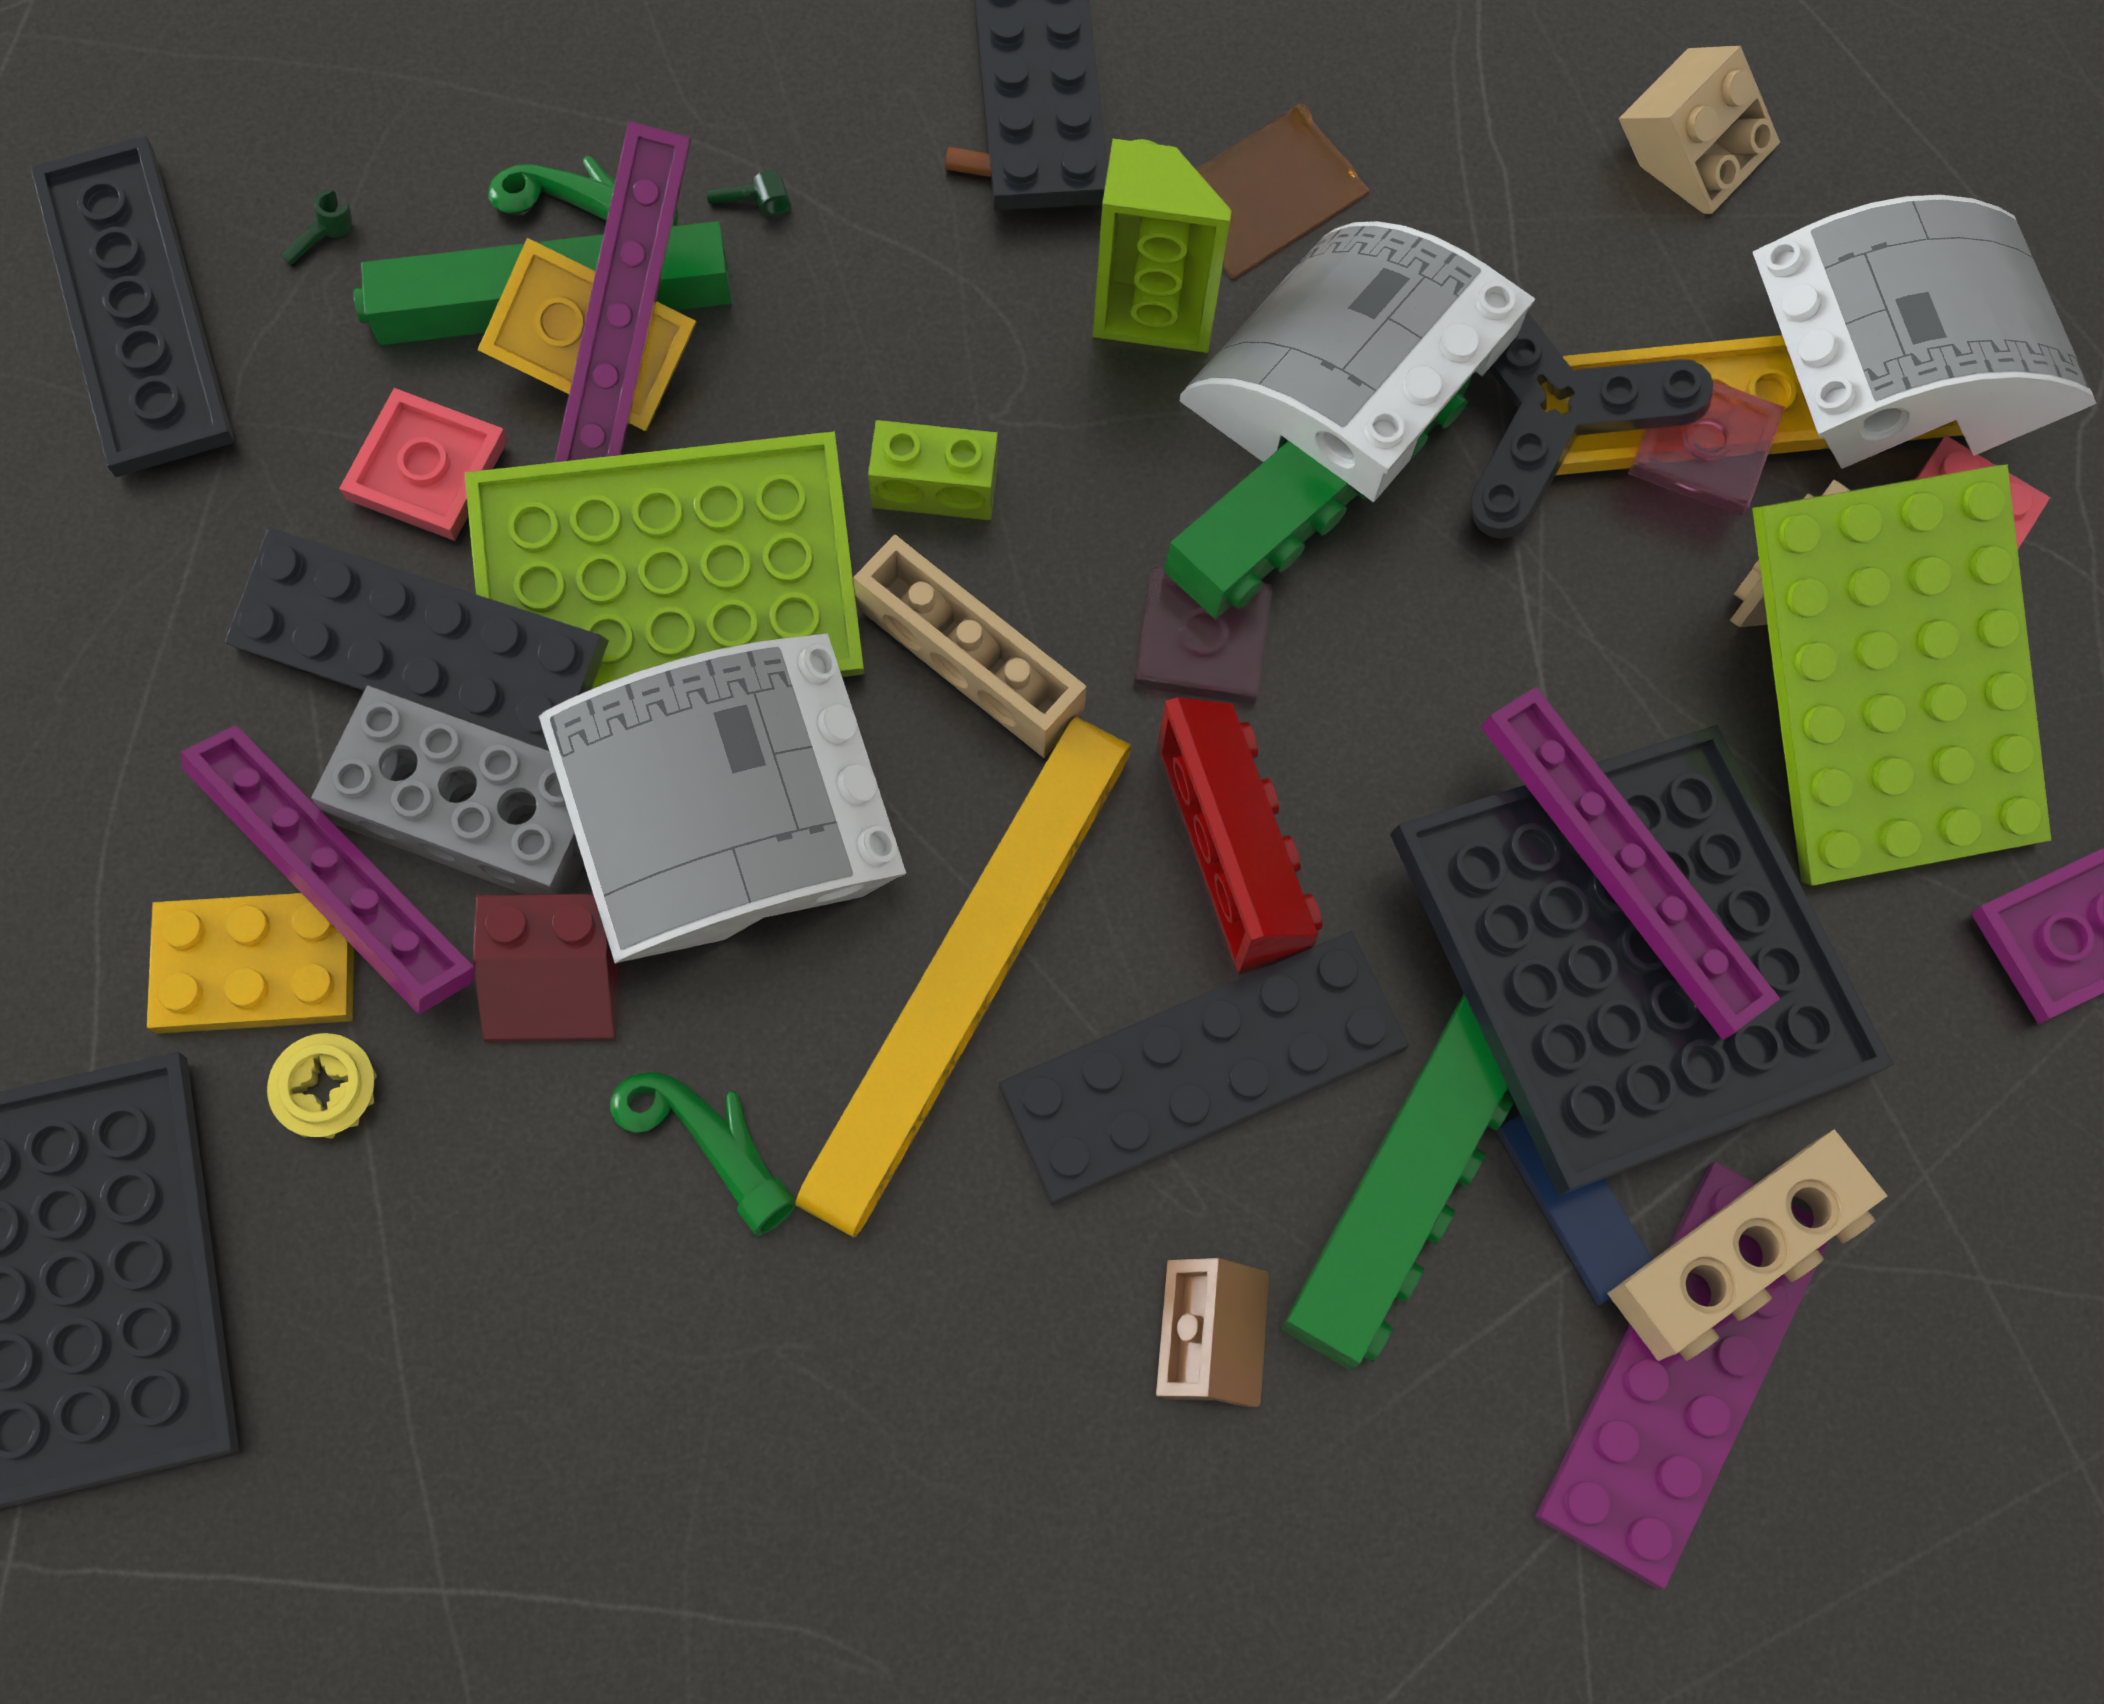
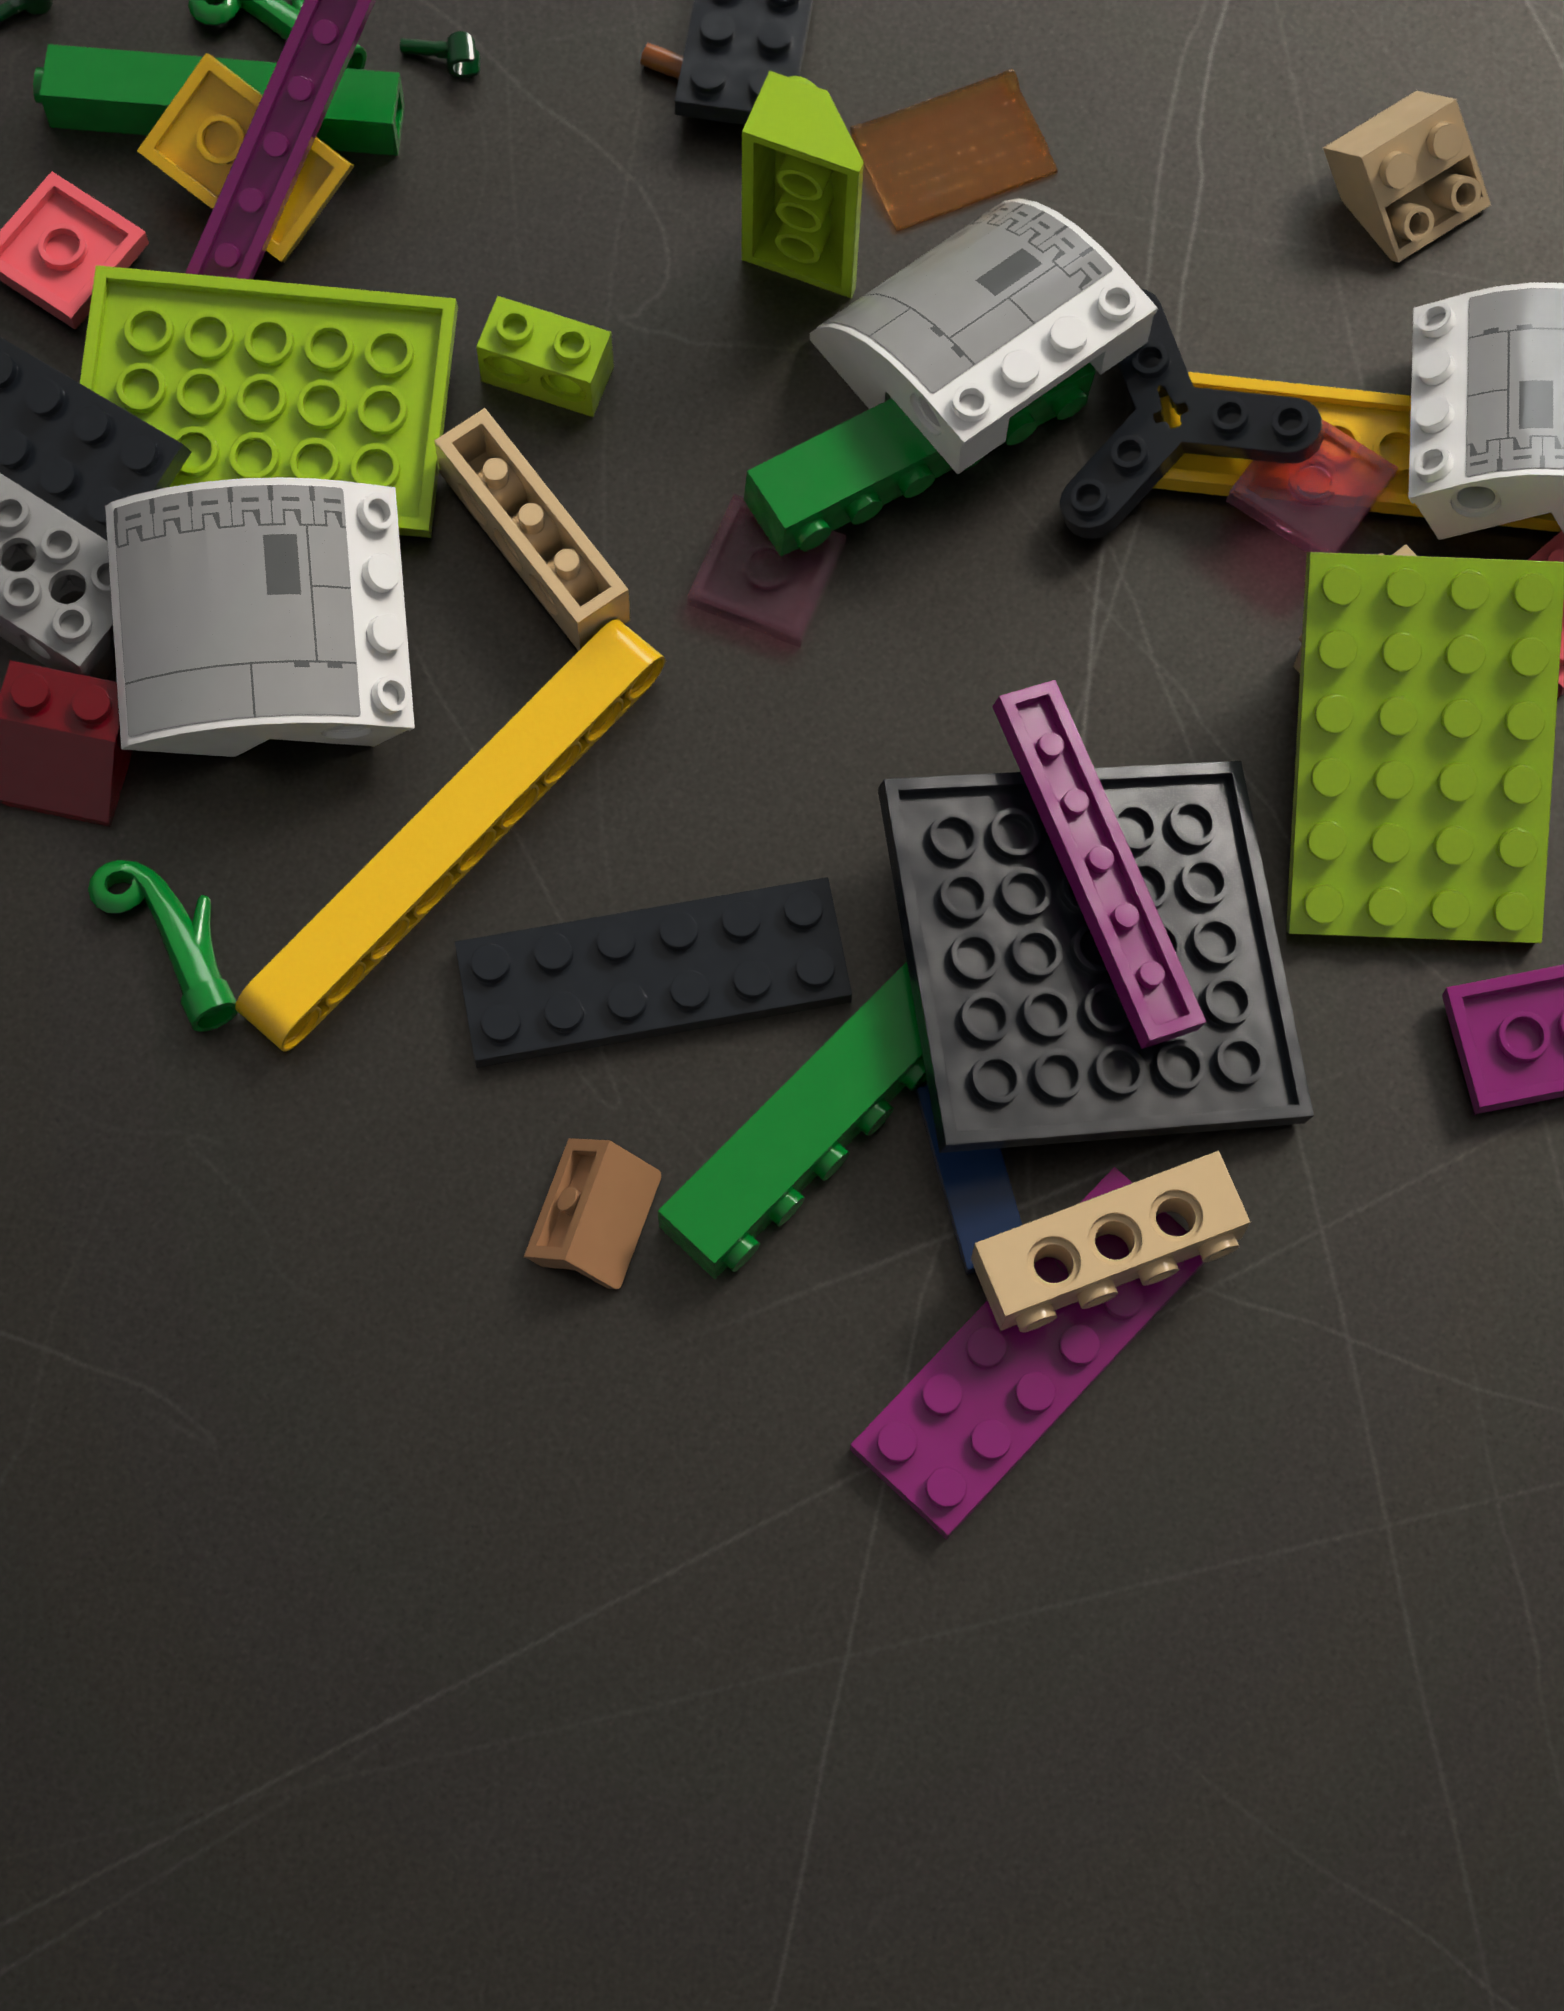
camera: 15 degrees right, 0 degrees up
red slope [1157,697,1322,975] -> none

